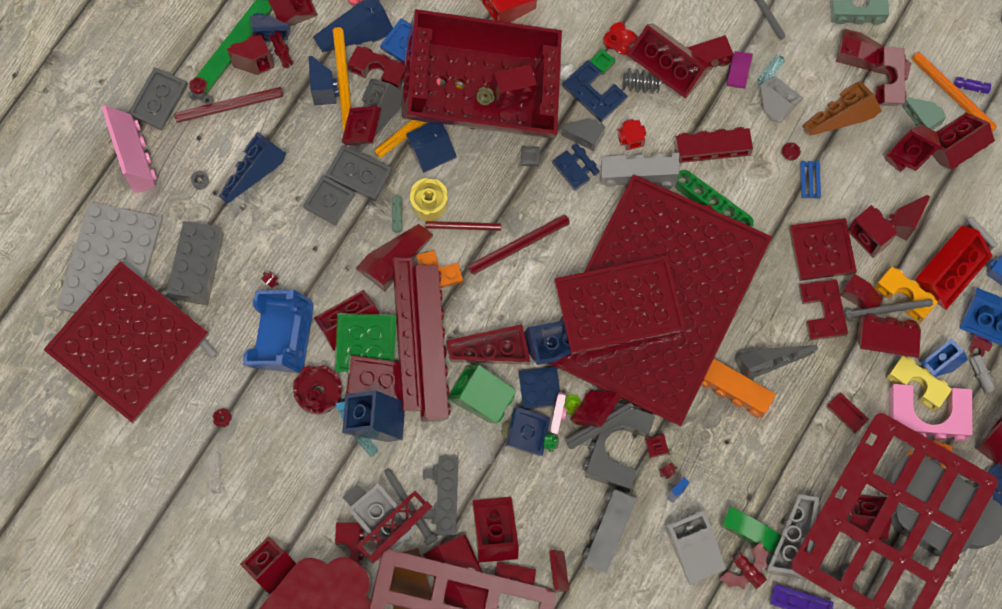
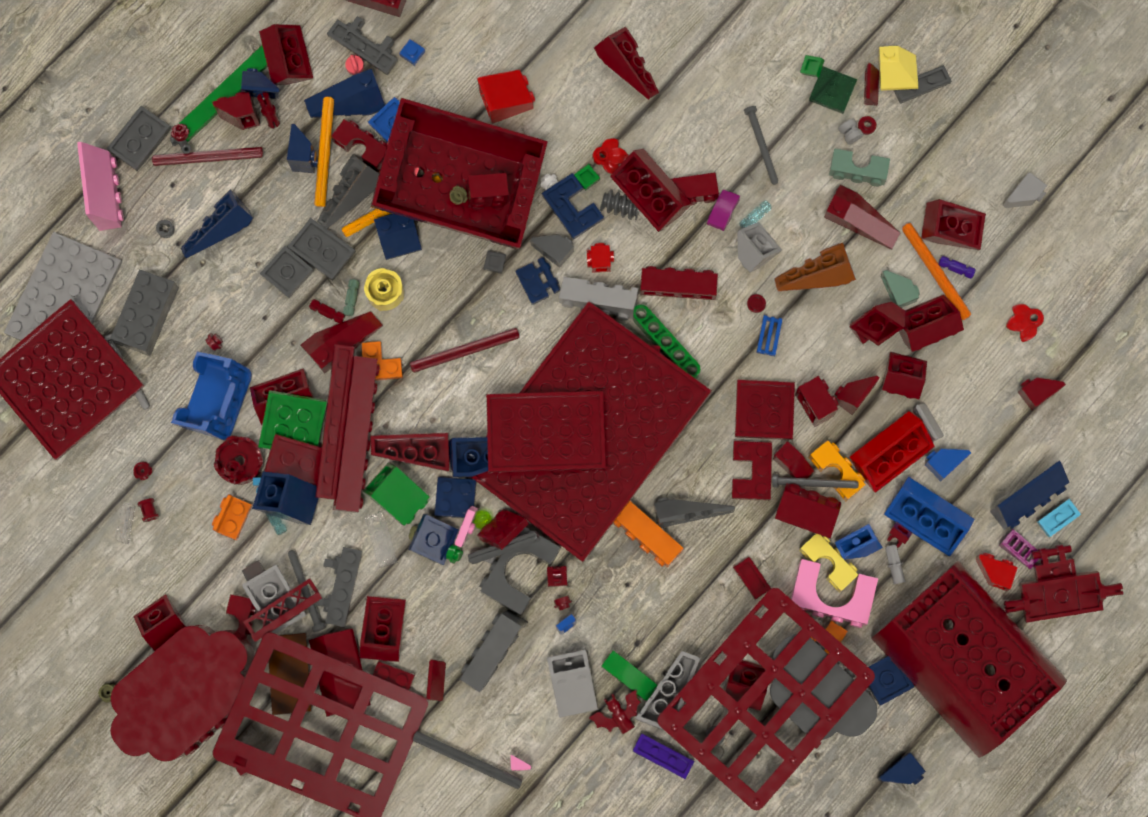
camera: 15 degrees right, 5 degrees up
dark red plate [341,106,381,146] -> none
dark red bar [426,221,501,231] -> none
arch [876,47,906,106] -> none
none -> dark red bush [137,498,159,522]
none -> orange bracket [212,494,253,541]
none -> dark red axle [309,299,345,323]
none -> dark red slope [882,352,927,400]
none -> dark red slope [921,199,986,250]

